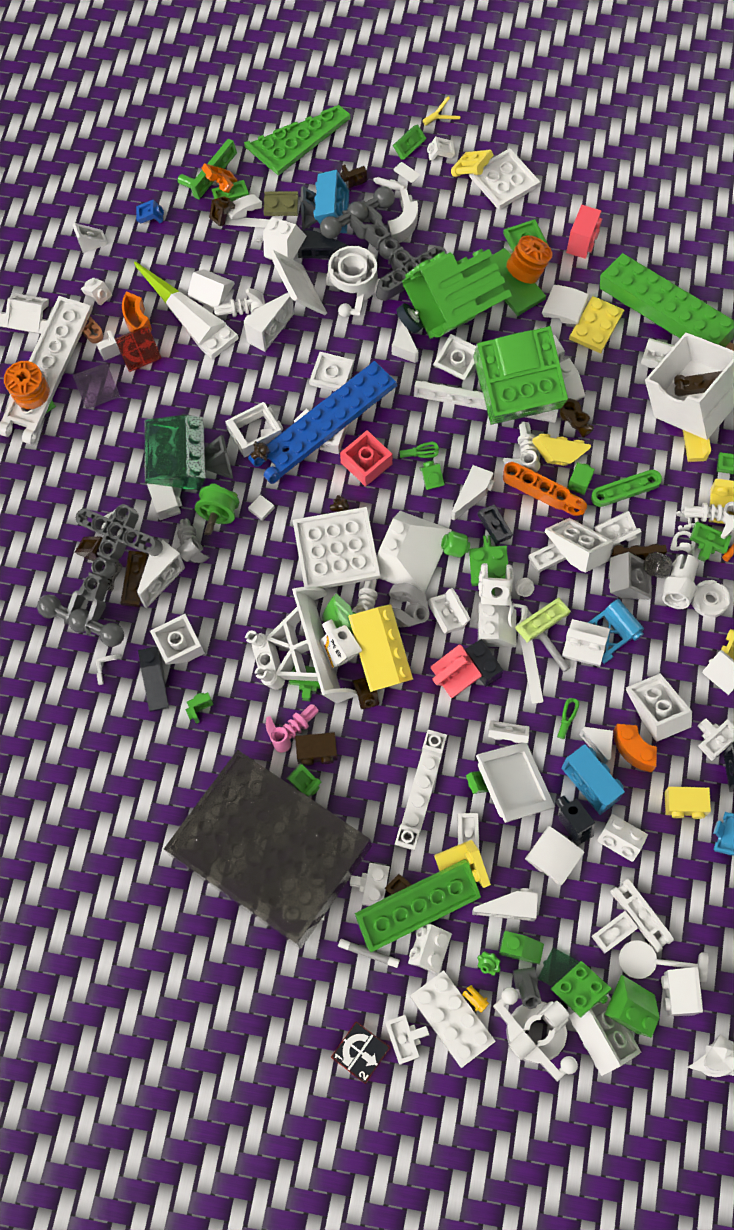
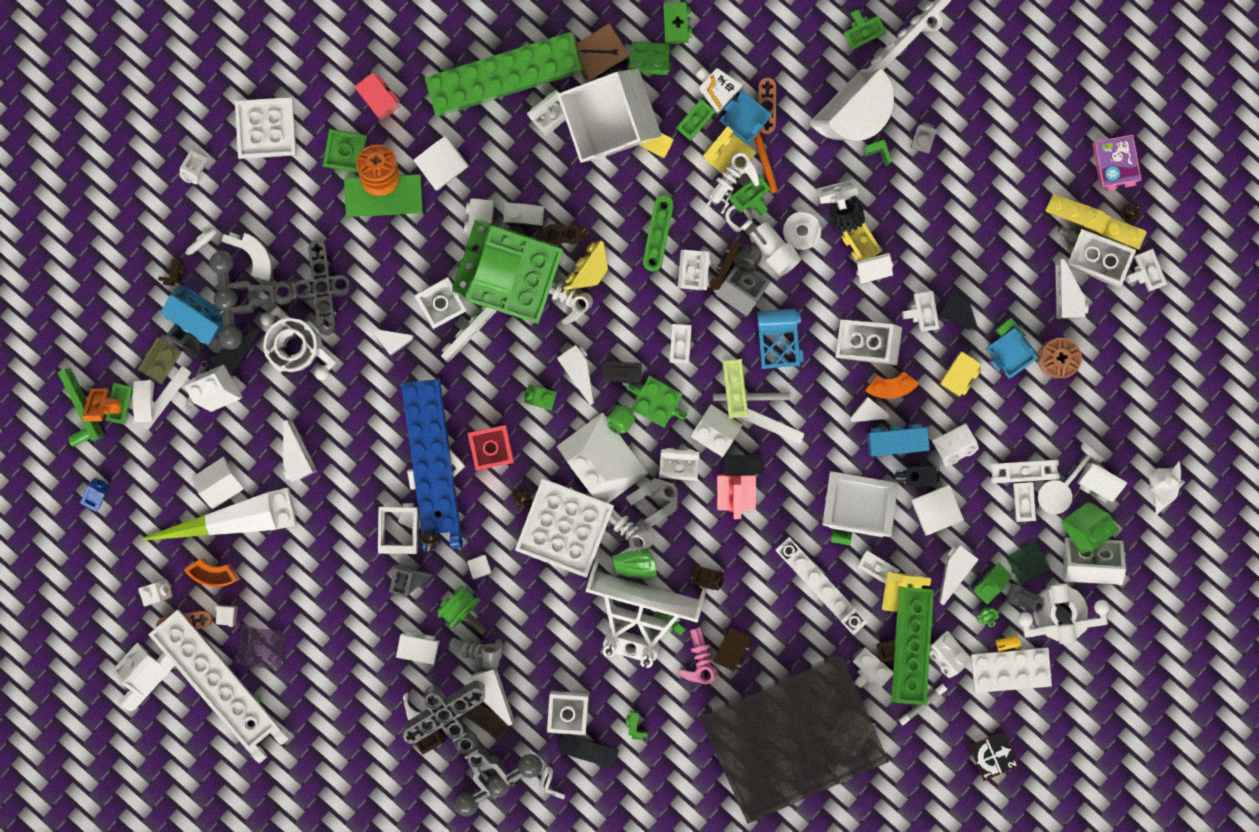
camera: 65 degrees left, 20 degrees up
orange wheel [4,361,50,409] -> none
white slope [73,223,107,253] -> none
clear red tile [115,325,161,372] -> none
clear green slope [145,414,205,490] -> none
dark brown bracket [209,196,235,226] -> none
white piece [214,288,265,317] -> none
bright green wing [244,105,350,176] -> none
white piece [270,249,327,315] -> none
bright green bracket [286,764,321,796] -> none
white plate [309,352,354,391] -> none
white torso [320,619,362,670] -> none
light yellow slope [348,604,413,692] -> none
white hinge [385,1015,429,1065] -> none
bright green plate [392,124,426,160] -> none
white sticker [394,162,420,183] -> none
black wheel [397,303,424,333] -> none
bright green piece [399,441,439,458] -> none
bright green piece [402,249,512,339] -> none
light yellow plant [422,96,461,126] -> none
light yellow plate [451,150,494,177] -> none
white piece [478,563,513,605] -> none
white plate [488,721,529,743] -> none
orange piece [502,462,587,516] -> none
white piece [507,601,528,629] -> none
white plate [515,578,534,597] -> none
white slope [545,518,613,573] -> none
bright green hinge [551,961,612,1018] -> none
bright green piece [557,698,579,740] -> none
white bracket [562,619,610,667] -> none
bright green brick [567,462,595,495] -> none
light yellow plate [569,296,624,354] -> none
dark brown plate [674,371,722,396] -> none

